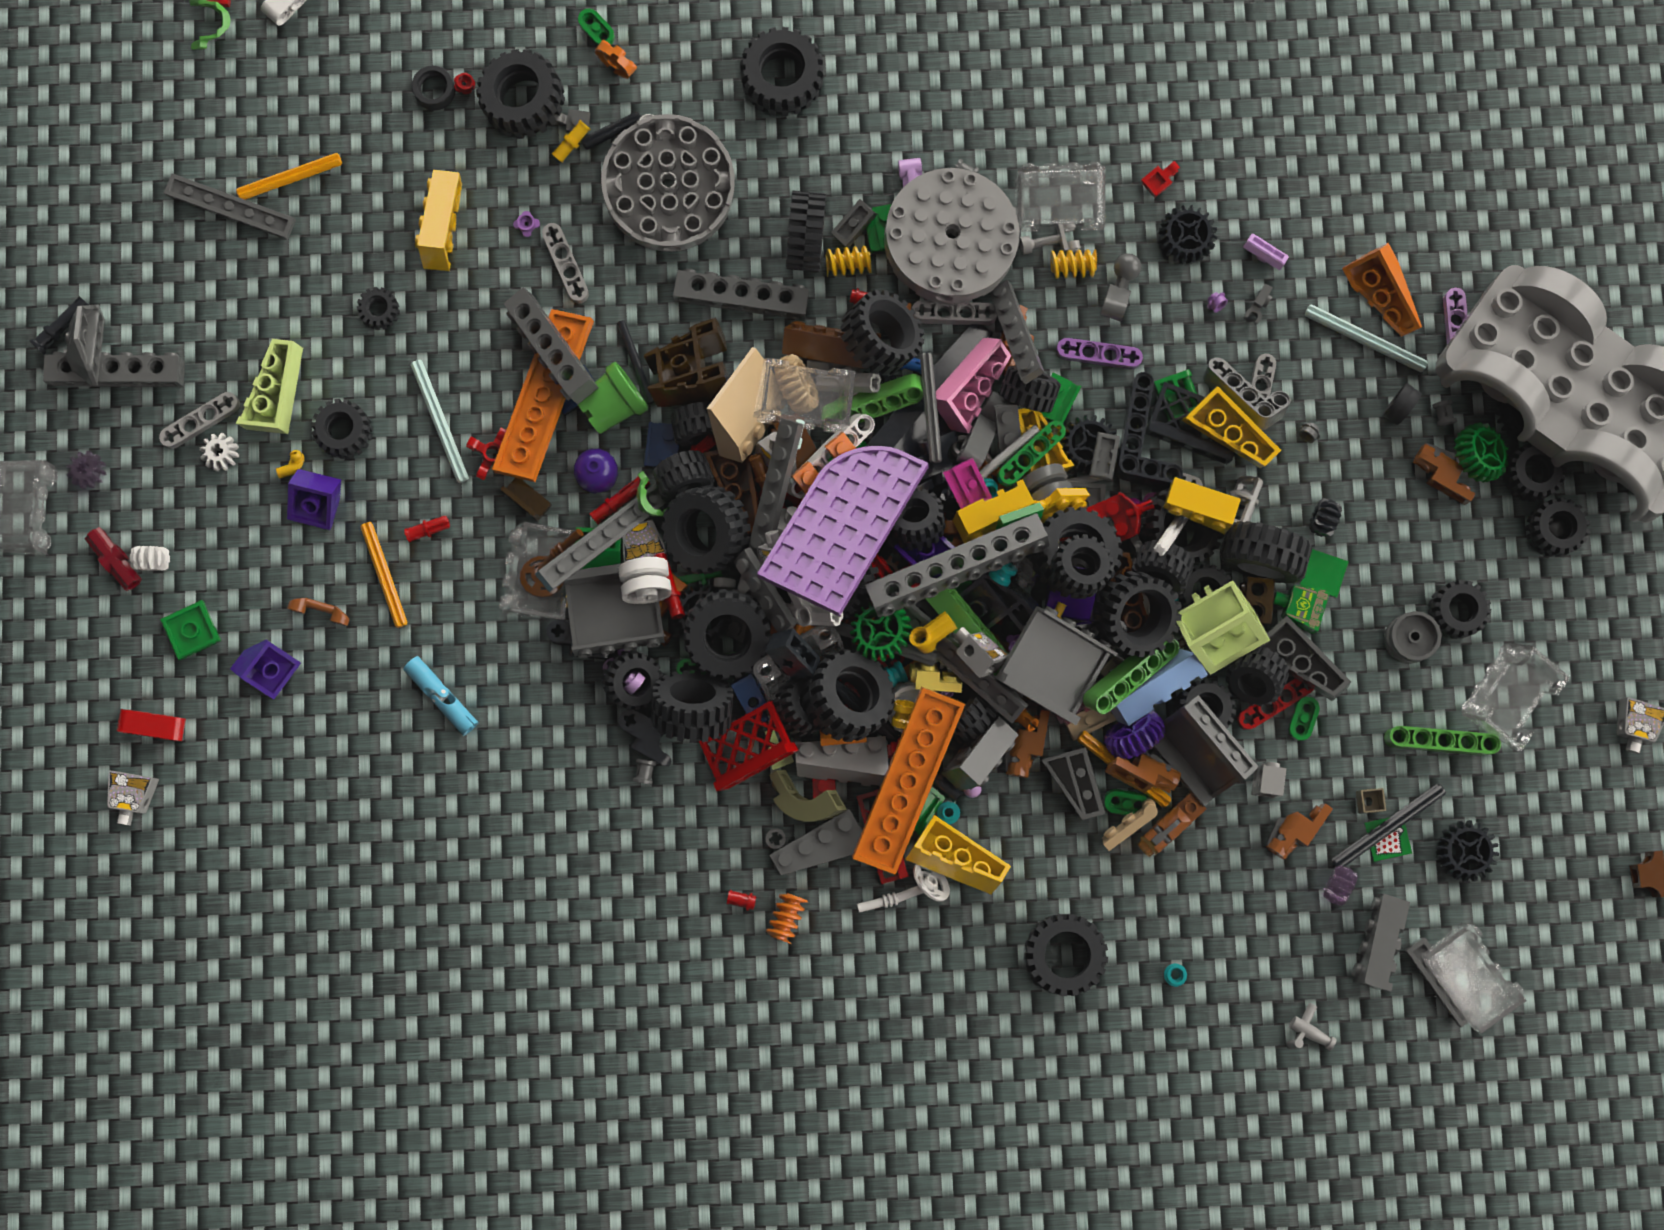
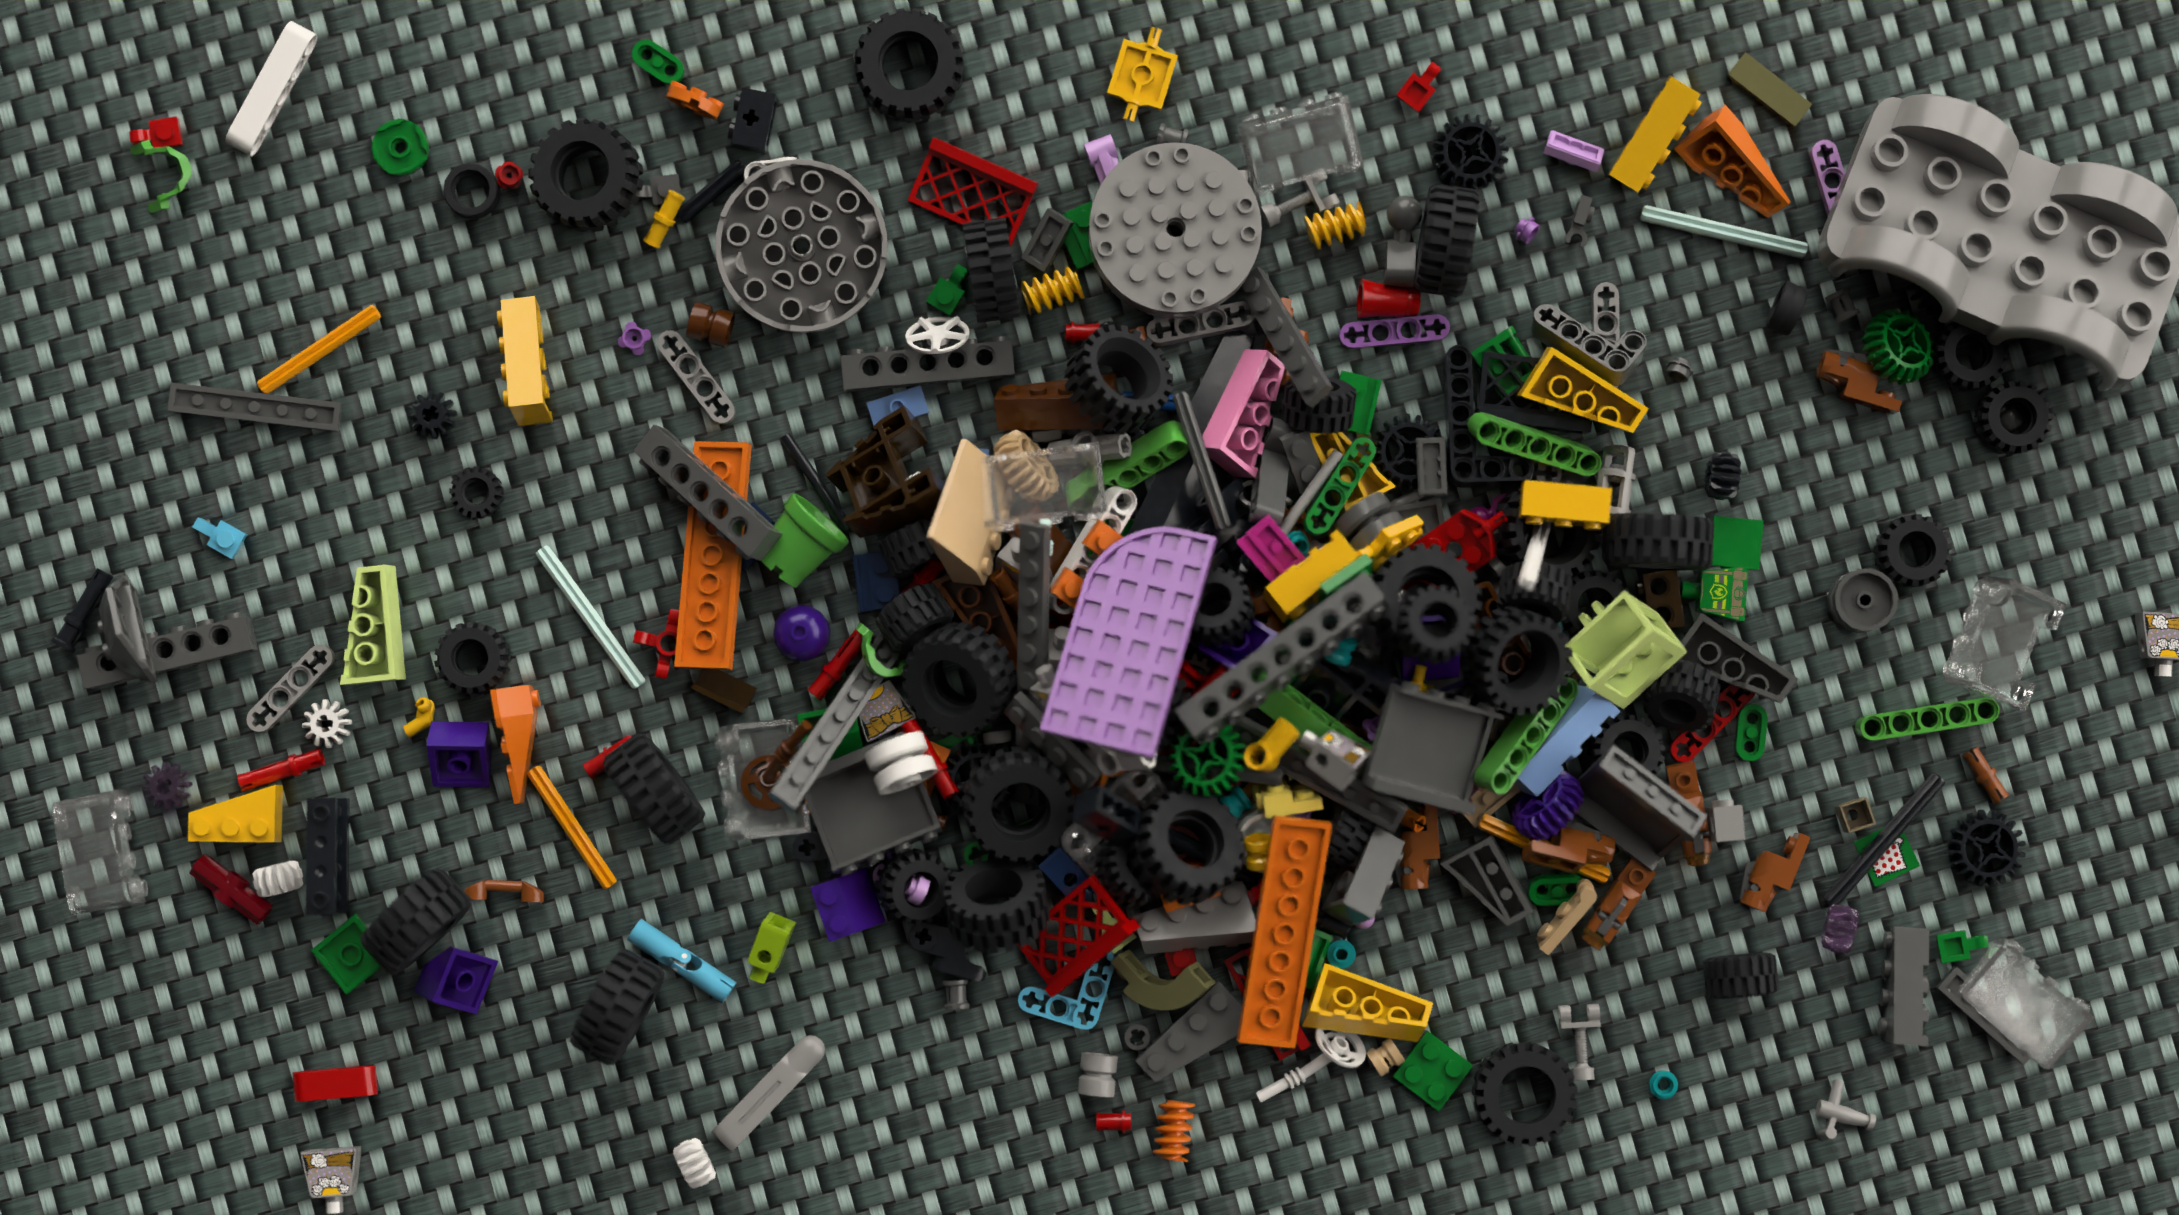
camera: 10 degrees left, 5 degrees up
none -> yellow wedge [188,785,283,842]
none -> medium azure plate [192,517,247,559]
none -> red pin [237,748,326,792]
none -> black fence [306,798,350,915]
none -> black tyre [360,868,472,975]
none -> green plate [371,119,430,177]
none -> black gear [408,391,458,440]
none -> orange wedge [490,685,541,804]
none -> black tyre [570,950,665,1065]
none -> black tyre [603,733,705,845]
none -> white gear [673,1138,716,1189]
none -> reddish brown wheel [686,302,735,348]
none -> light grey piece [711,1035,825,1152]
none -> black brick [728,87,778,154]
none -> lime torso [747,912,797,984]
none -> dark purple slope [811,868,886,942]
none -> medium blue plate [867,385,929,425]
none -> white wheel [905,316,970,354]
none -> red fence [908,137,1040,246]
none -> green plate [926,263,968,317]
none -> medium azure beam [1018,952,1115,1030]
none -> light grey wheel [1078,1052,1118,1097]
none -> yellow plate [1107,27,1178,122]
none -> red plant [1356,278,1421,318]
none -> tan wheel [1366,1038,1405,1077]
none -> green plate [1392,1030,1473,1111]
none -> black tyre [1414,184,1479,297]
none -> bright green beam [1467,412,1602,476]
none -> light grey bar [1558,1004,1601,1081]
none -> yellow wedge [1609,76,1702,192]
none -> dark orange plate [1665,761,1712,866]
none -> black tyre [1703,953,1779,999]
none -> olive tile [1727,52,1813,128]
none -> green plate [1935,930,1989,964]
none -> dark orange pin [1962,746,2009,804]

